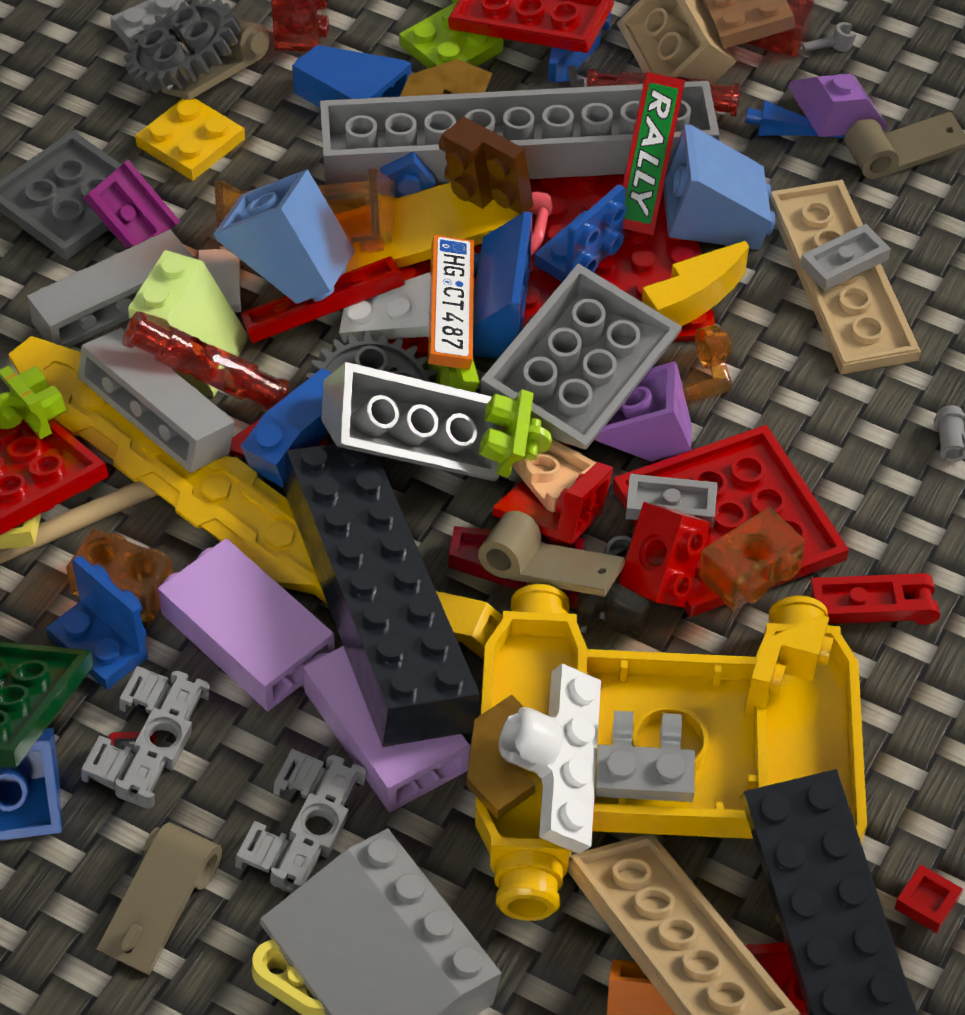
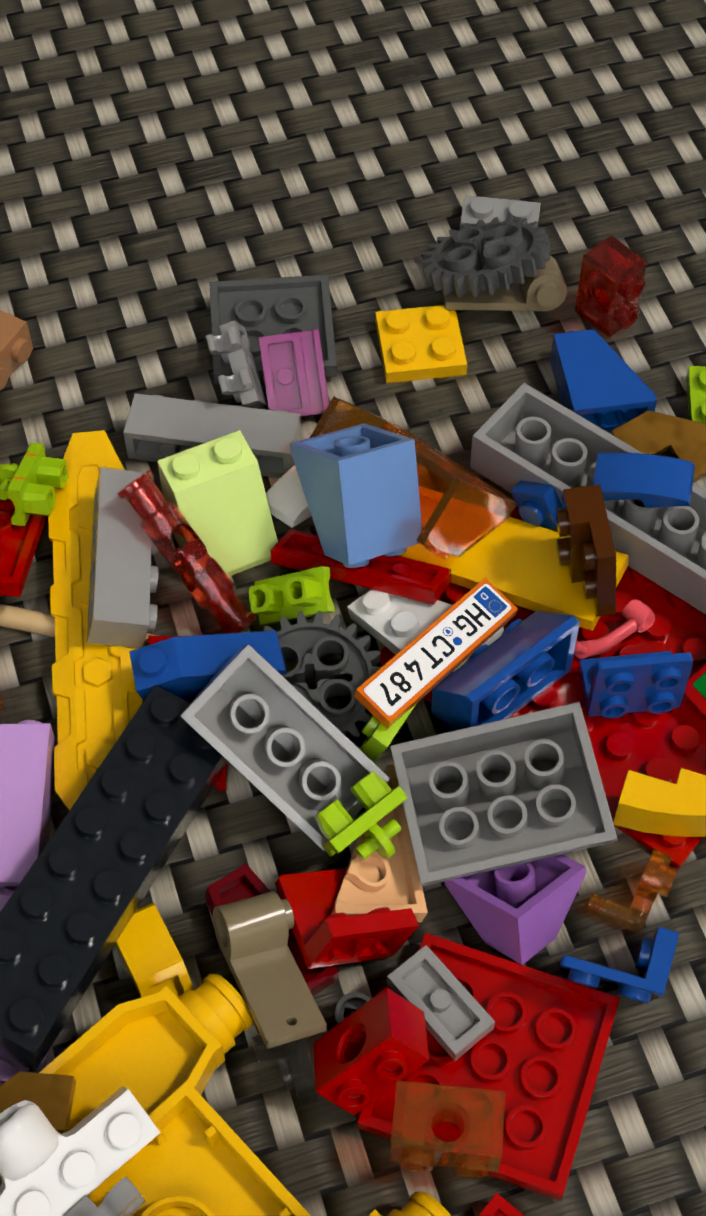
camera: 45 degrees right, 5 degrees up
none -> light grey plate [205,320,268,409]
none -> lime hips [249,566,335,626]
none -> blue bracket [560,927,679,1004]
none -> blue slope [593,453,695,508]

